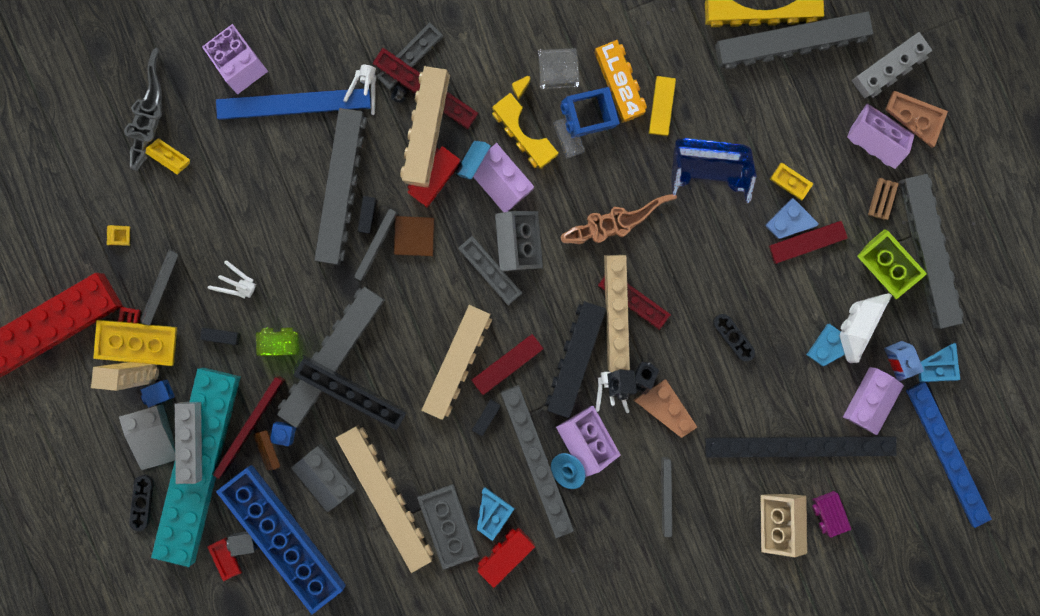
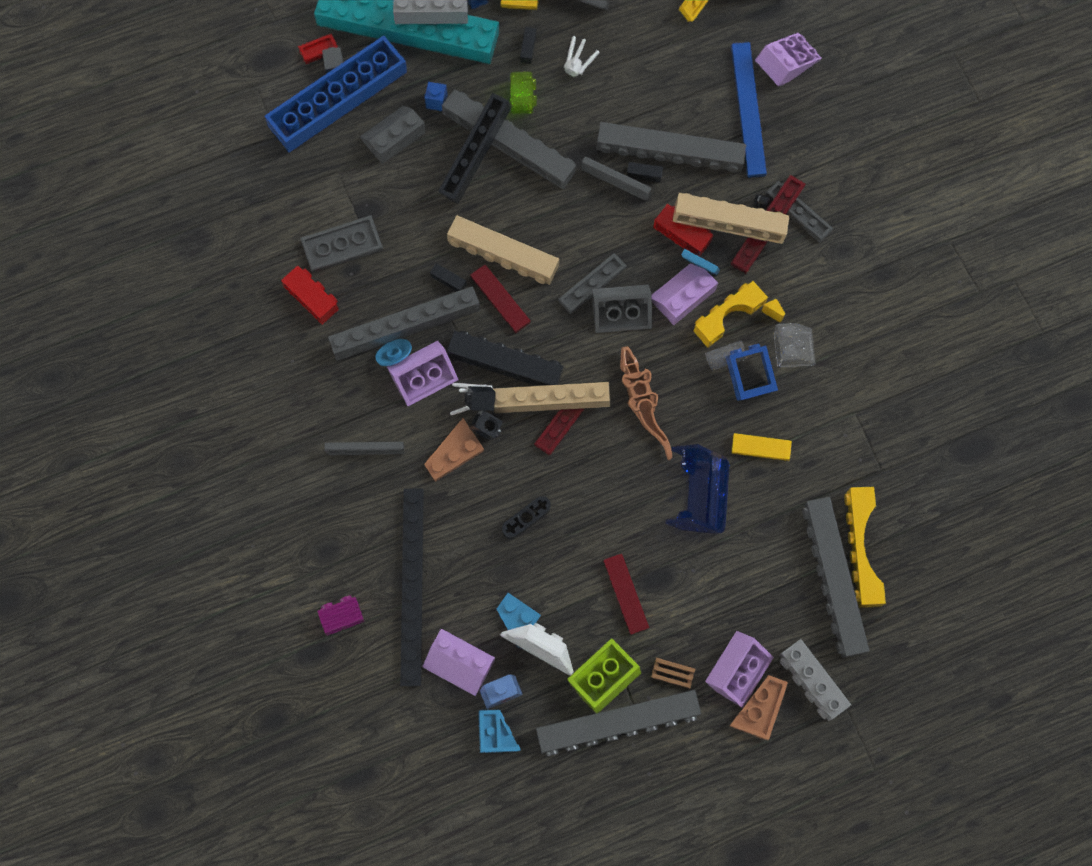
camera: 90 degrees right, 15 degrees down
dark red tile [213,376,286,479] -> none
reddish brown tile [253,430,280,470] -> none
tan brick [336,425,434,573] -> none
white plant [344,65,376,115] -> none
reddish brown tile [394,216,434,256] -> none
dark azure wing [477,487,515,541] -> none
light orange brick [594,40,647,123] -> none
tan slope [761,494,807,557] -> none
medium blue wing [765,198,819,239] -> none
yellow plate [770,163,813,200] -> none
blue plate [906,382,992,528] -> none

